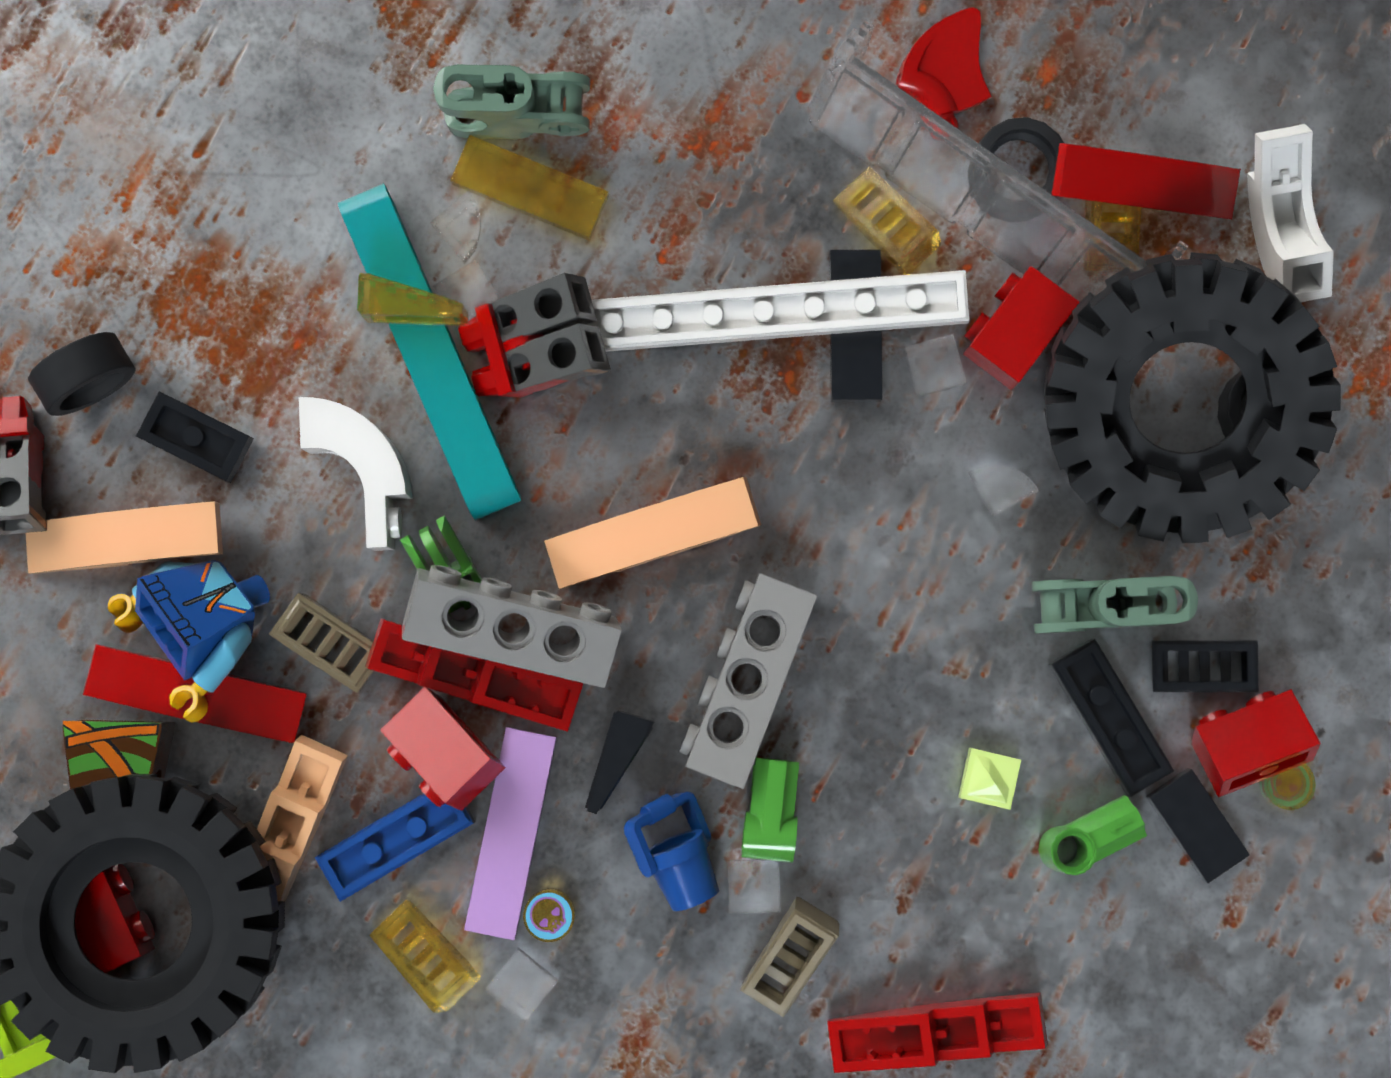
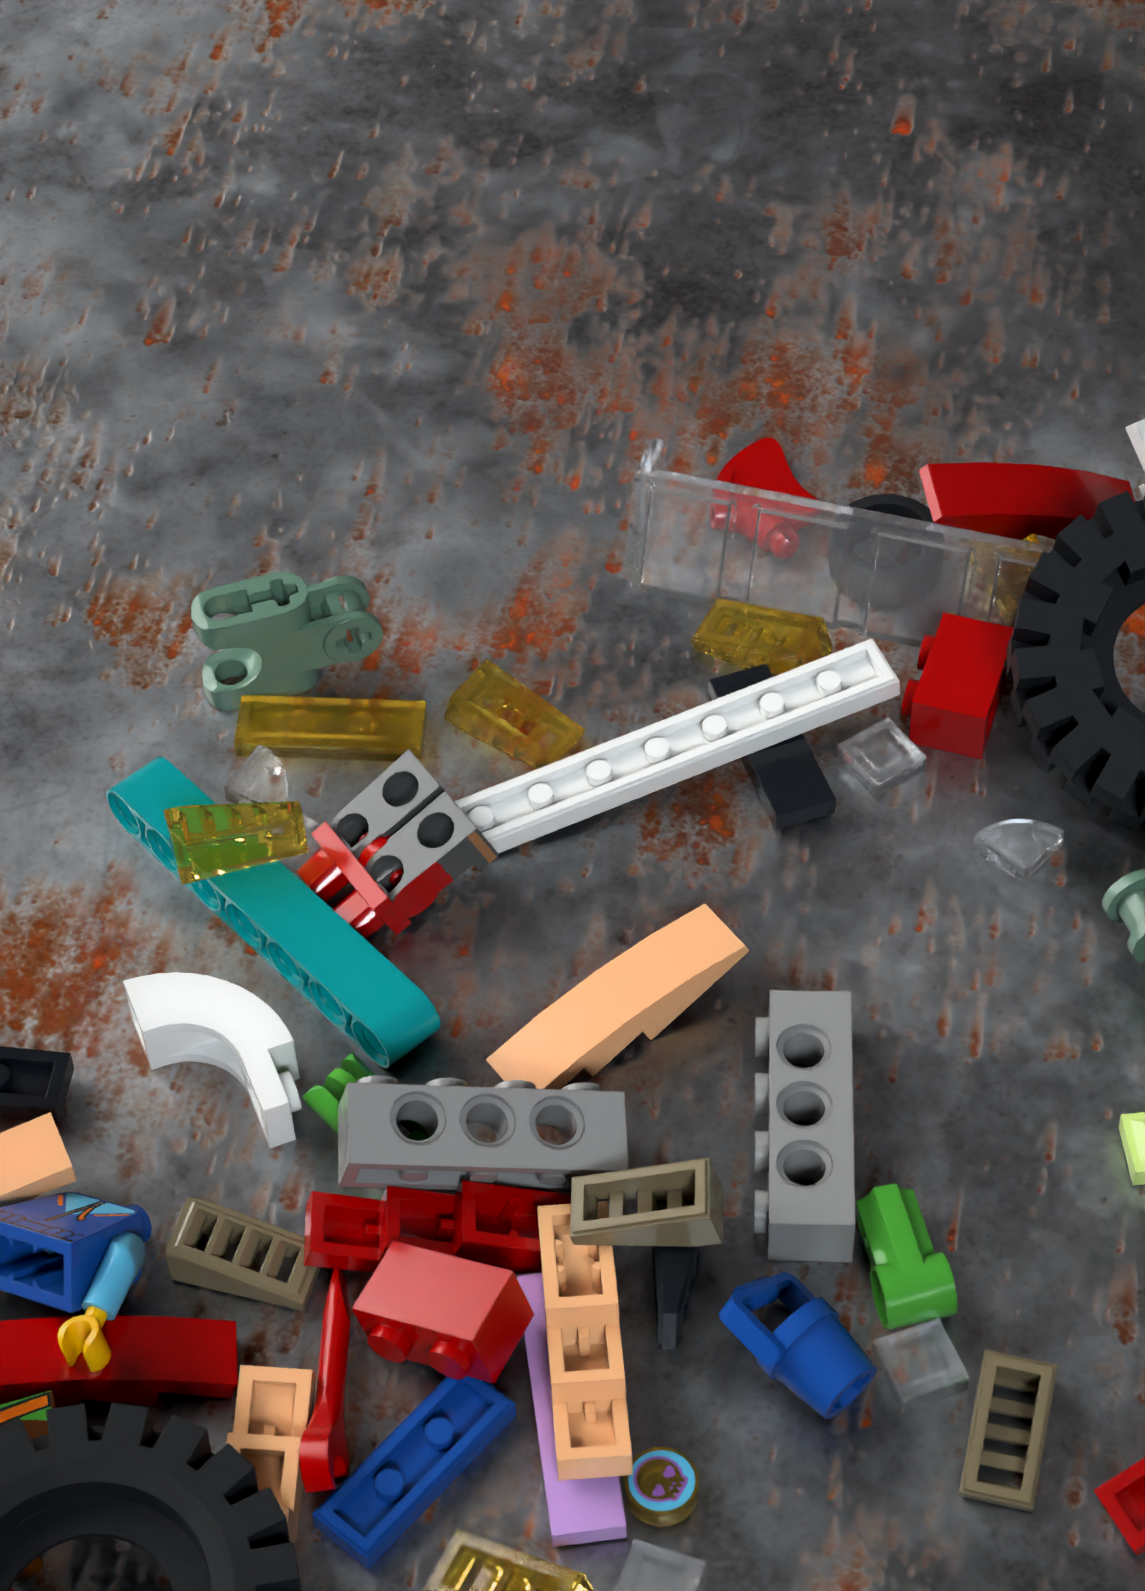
camera: 15 degrees left, 35 degrees down
none -> red piece [299,1264,351,1493]
none -> clear yellow slope [444,659,586,769]
none -> light nougat slope [537,1201,633,1481]
none -> dark tan slope [570,1157,724,1247]

